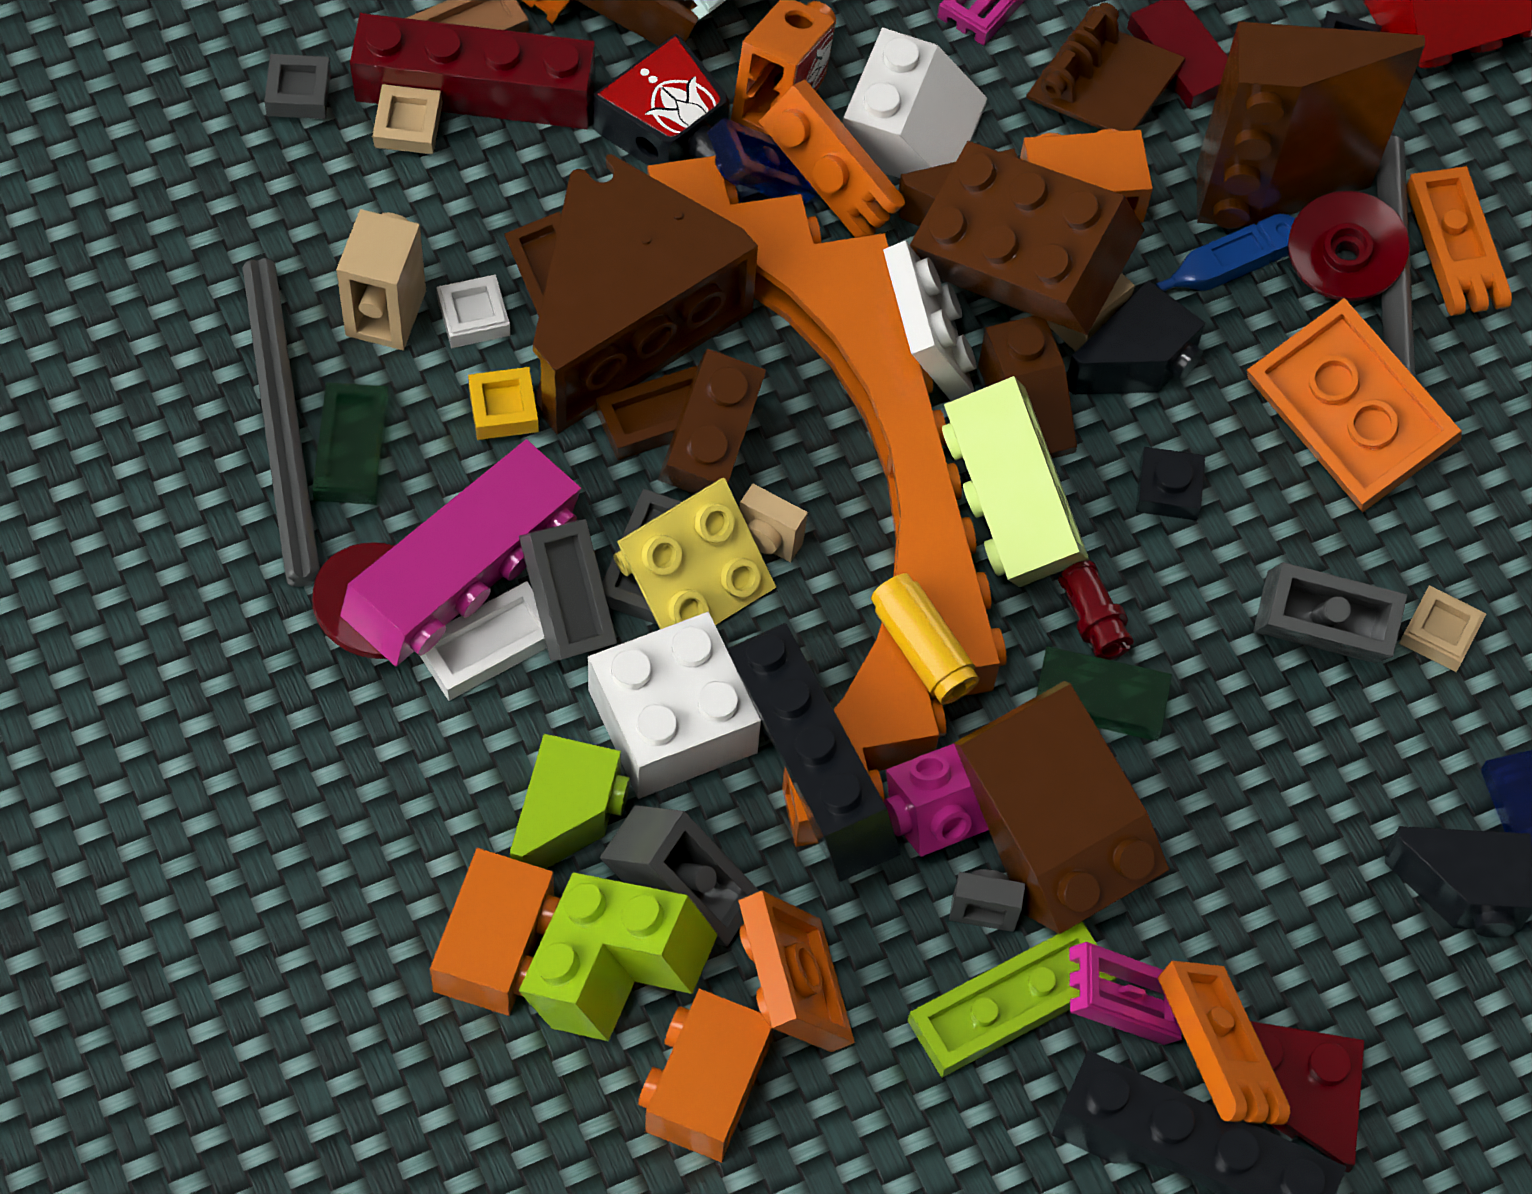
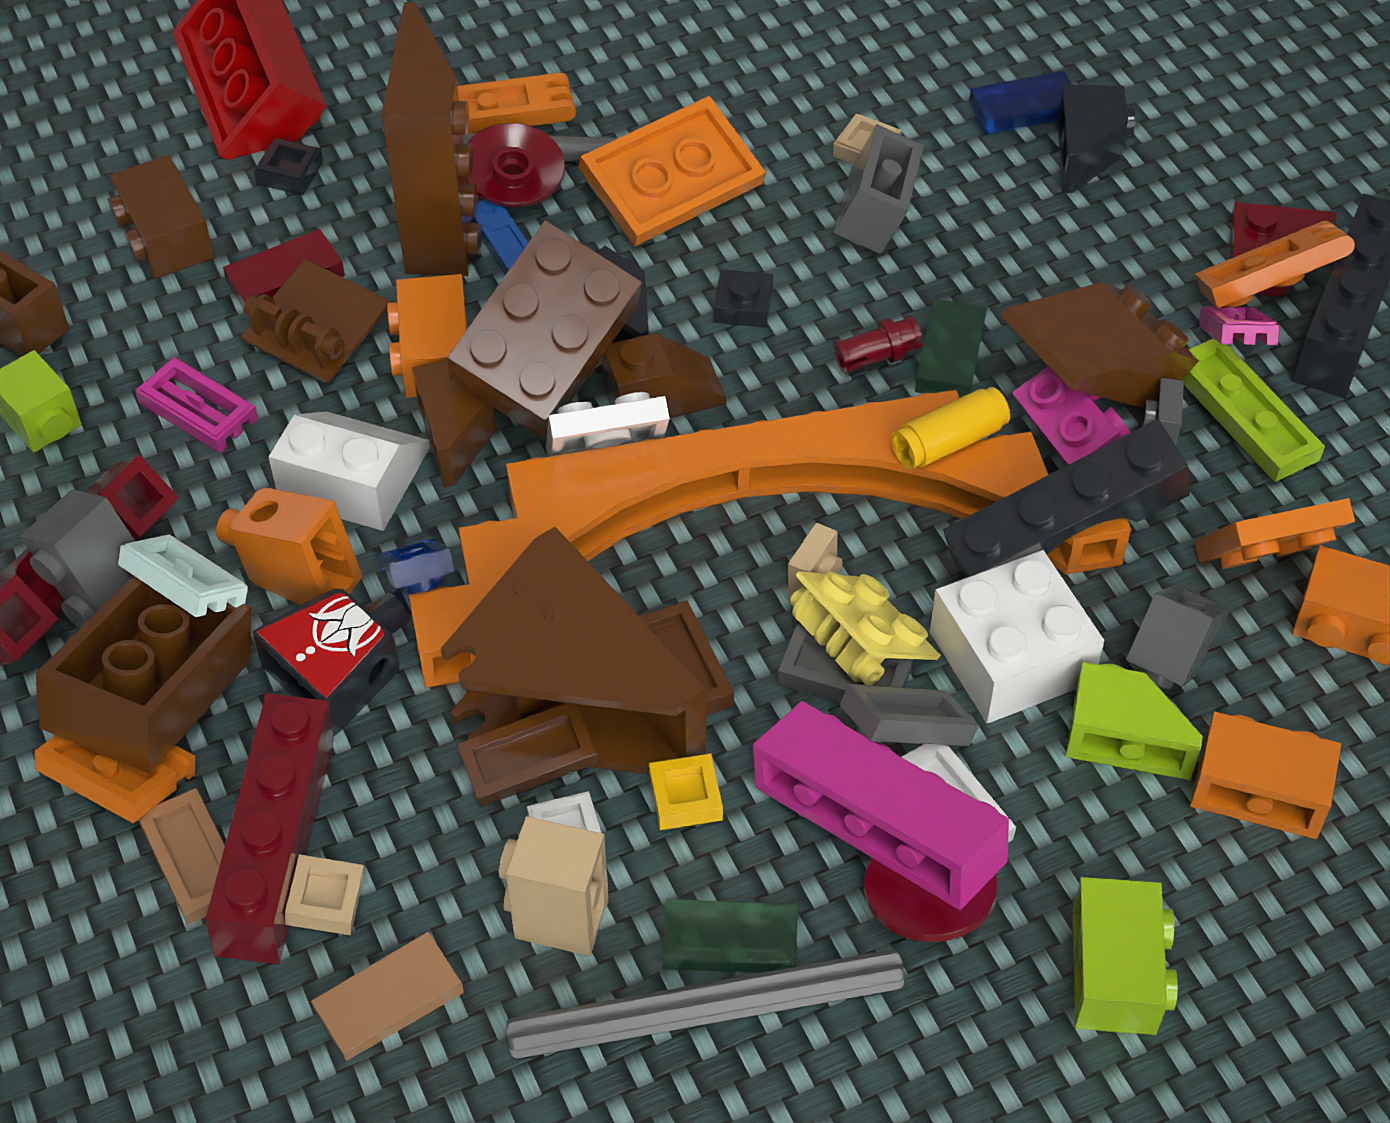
camera: 85 degrees left, 10 degrees down
dark grey plate [264,54,331,119] -> none
lime brick [519,872,718,1042] -> none
reddish brown brick [658,348,766,494] -> none
orange hinge [758,79,905,238] -> none
yellowish green brick [942,376,1089,587] -> none
none -> medium nougat tile [311,932,464,1061]
none -> lime brick [1072,877,1178,1035]

